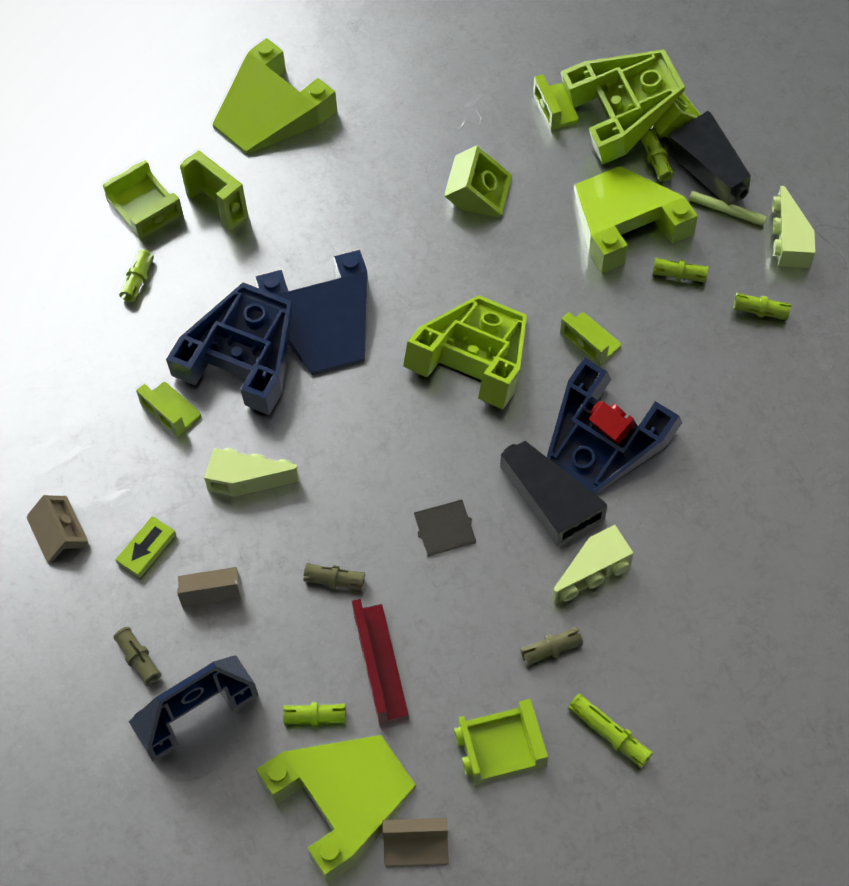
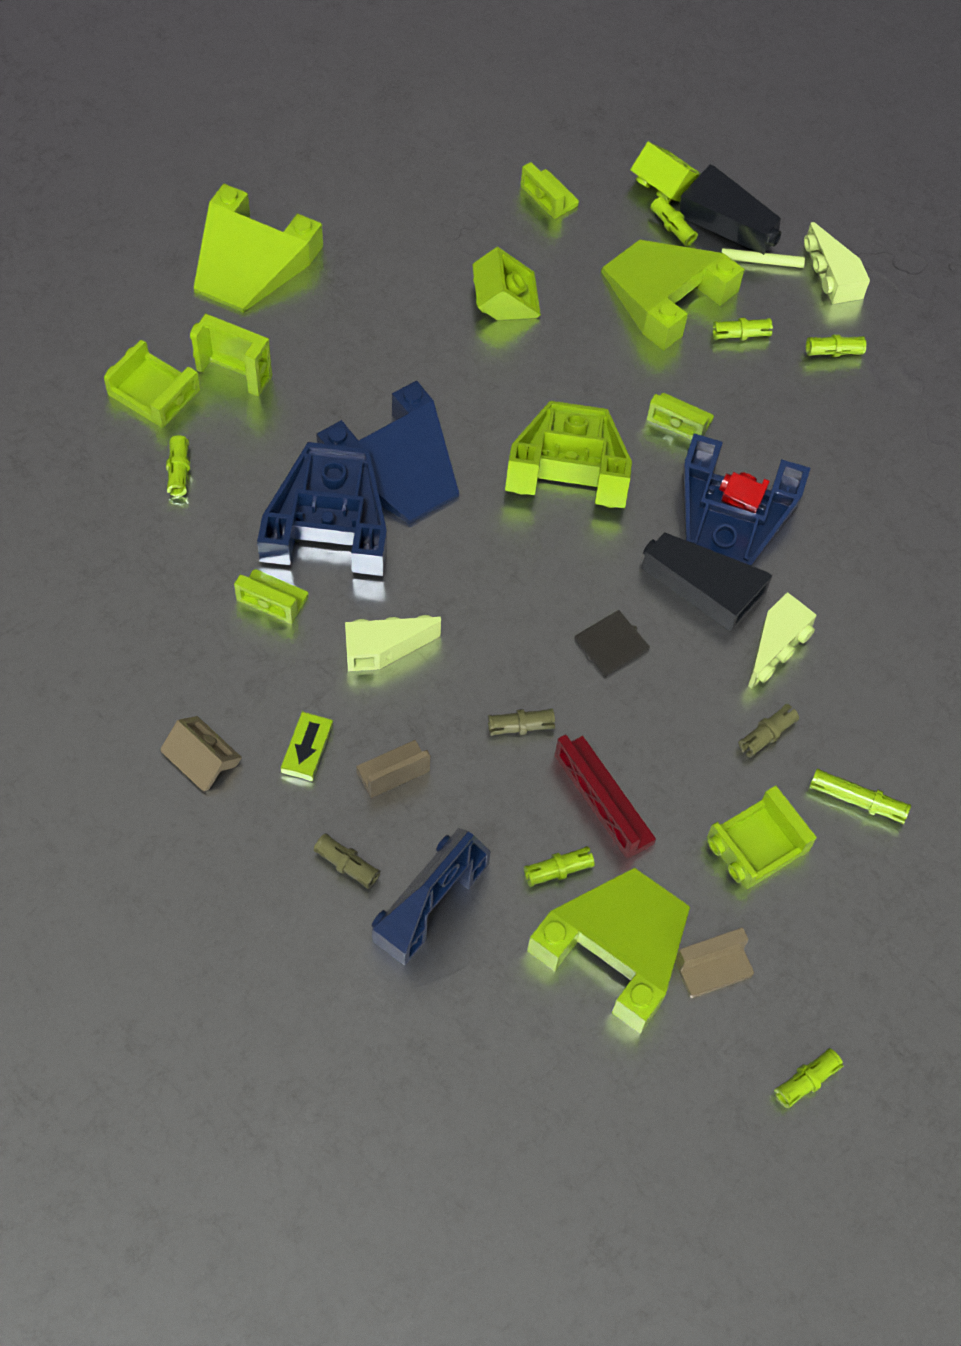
camera: 25 degrees left, 0 degrees up
lime wedge [561,49,685,165] -> none

